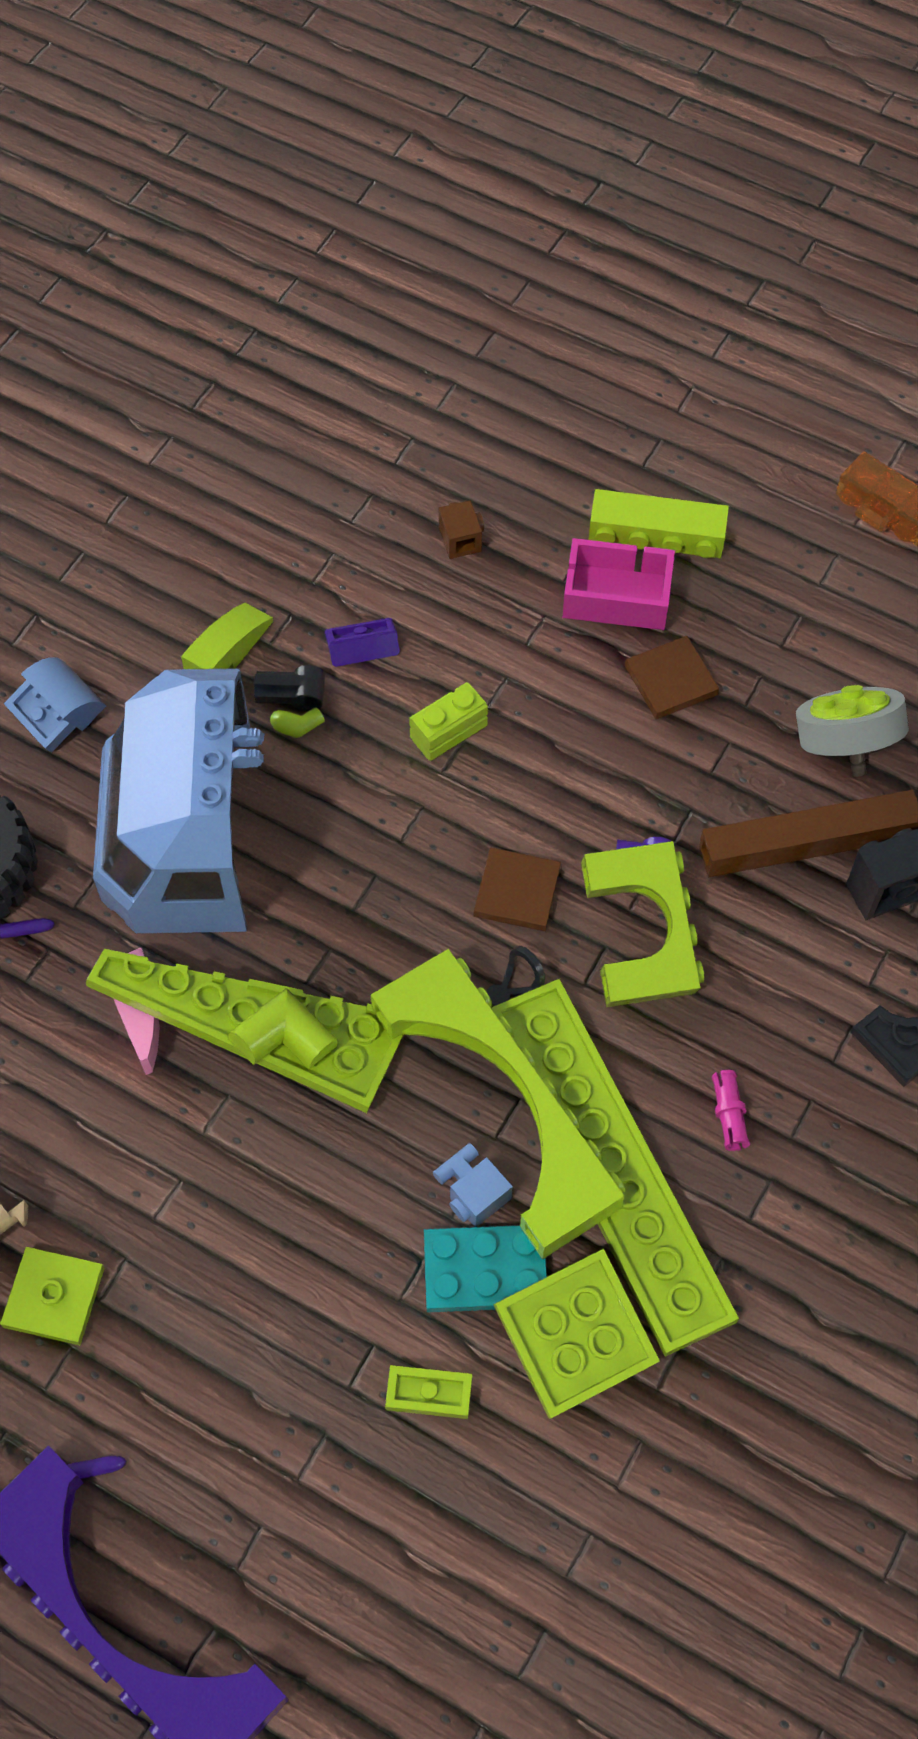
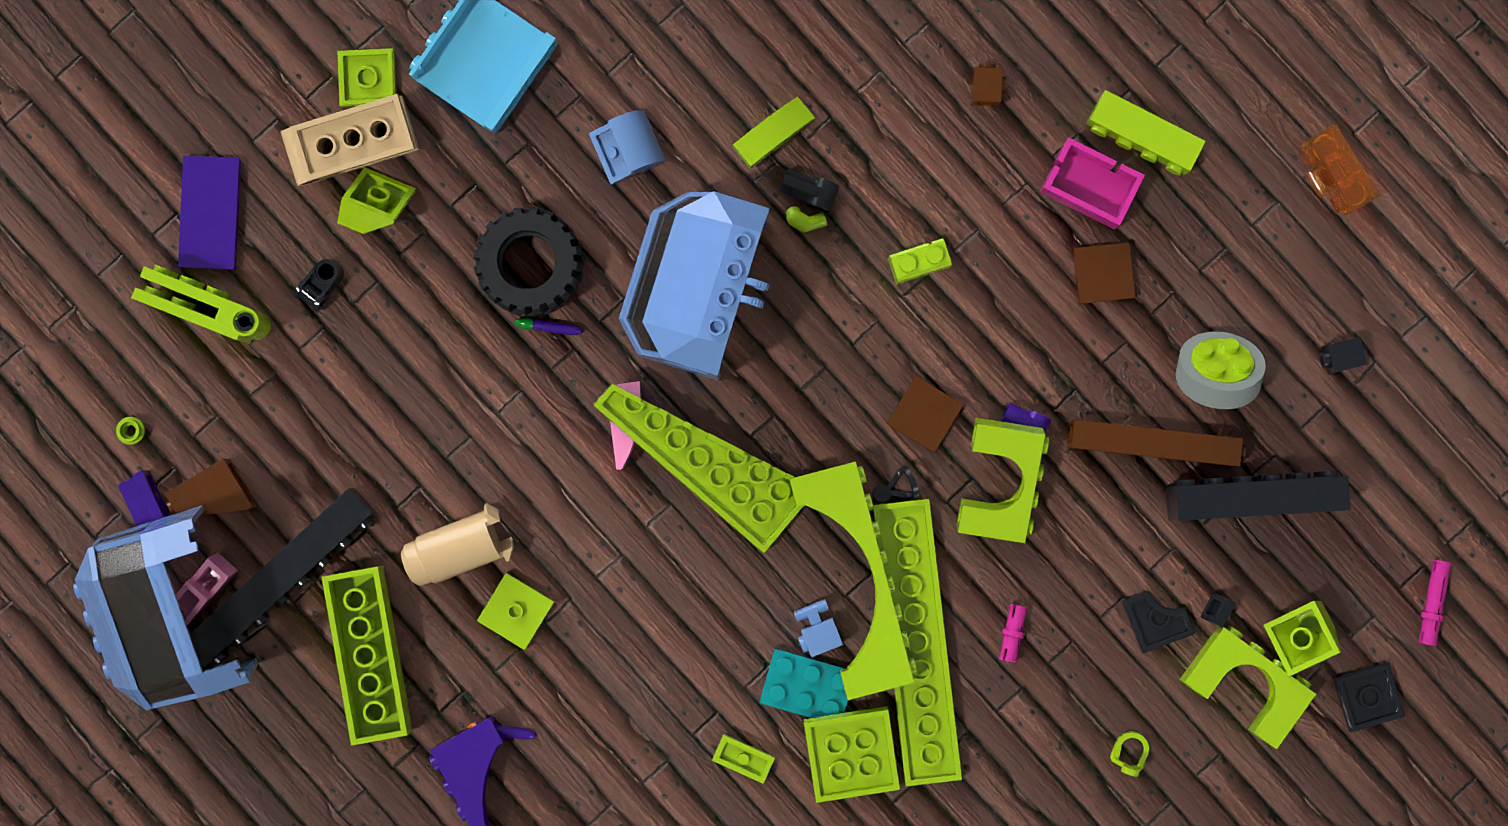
camera: 15 degrees right, 25 degrees up
lime brick [228,988,338,1069] -> none
dark purple slope [324,618,400,667] -> none

